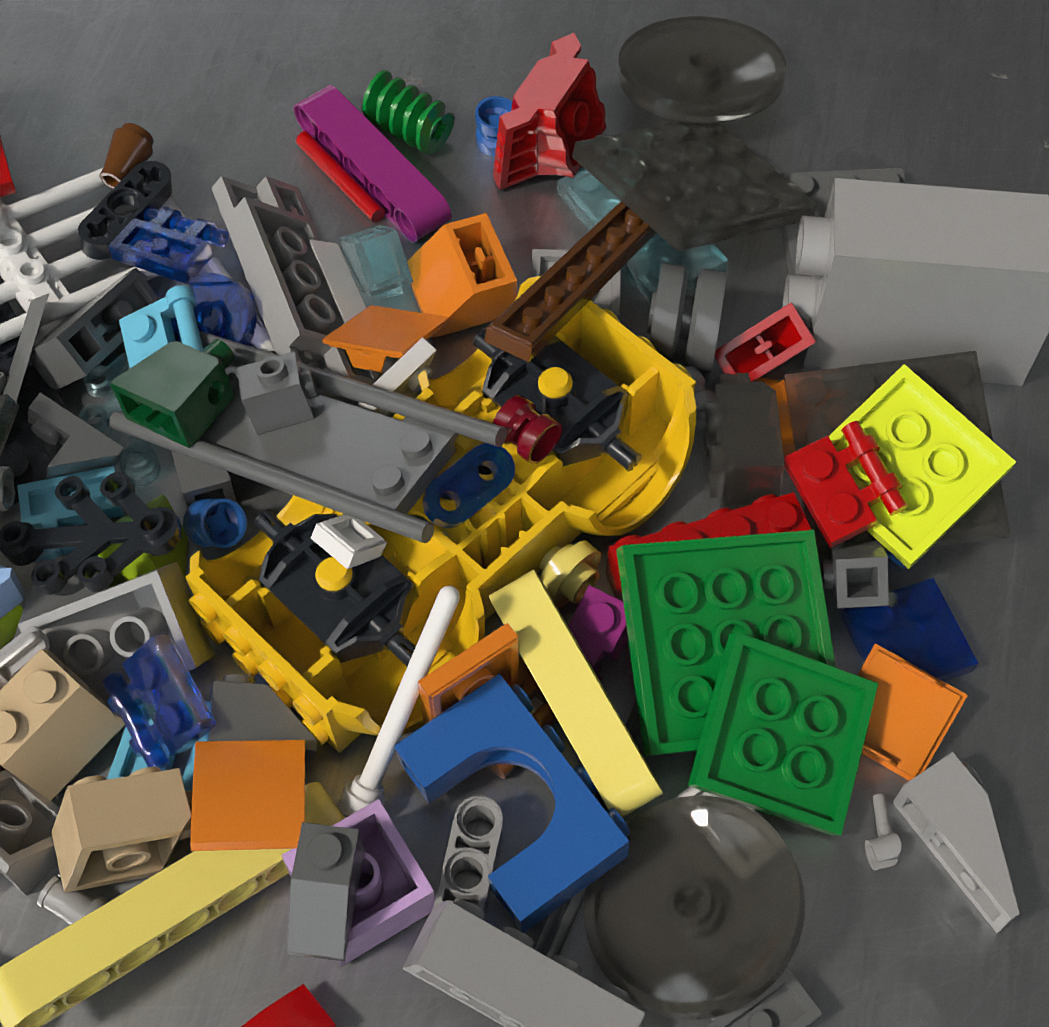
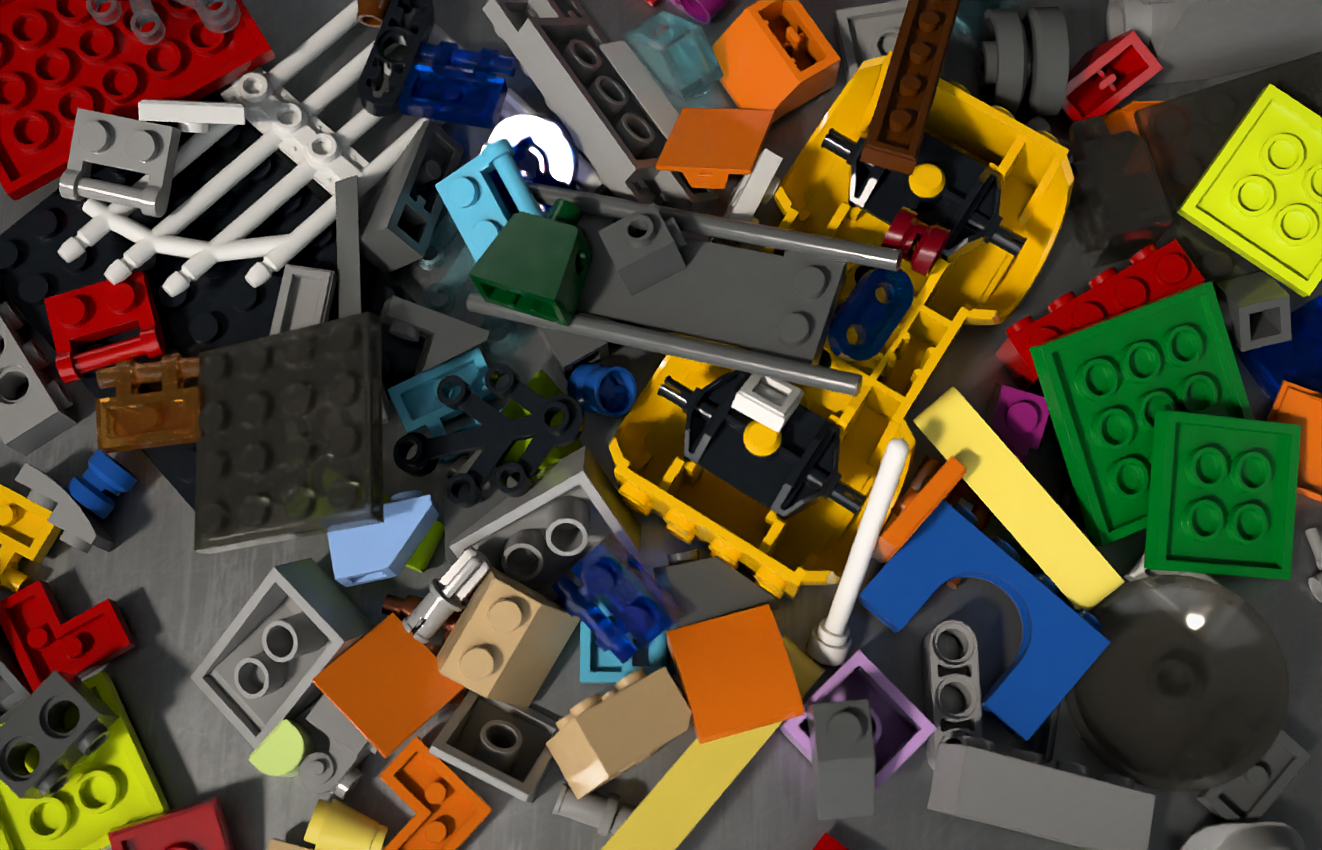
camera: 10 degrees left, 15 degrees up
light yellow plate [539,540,601,608] -> none
red plate [783,421,908,548] -> none

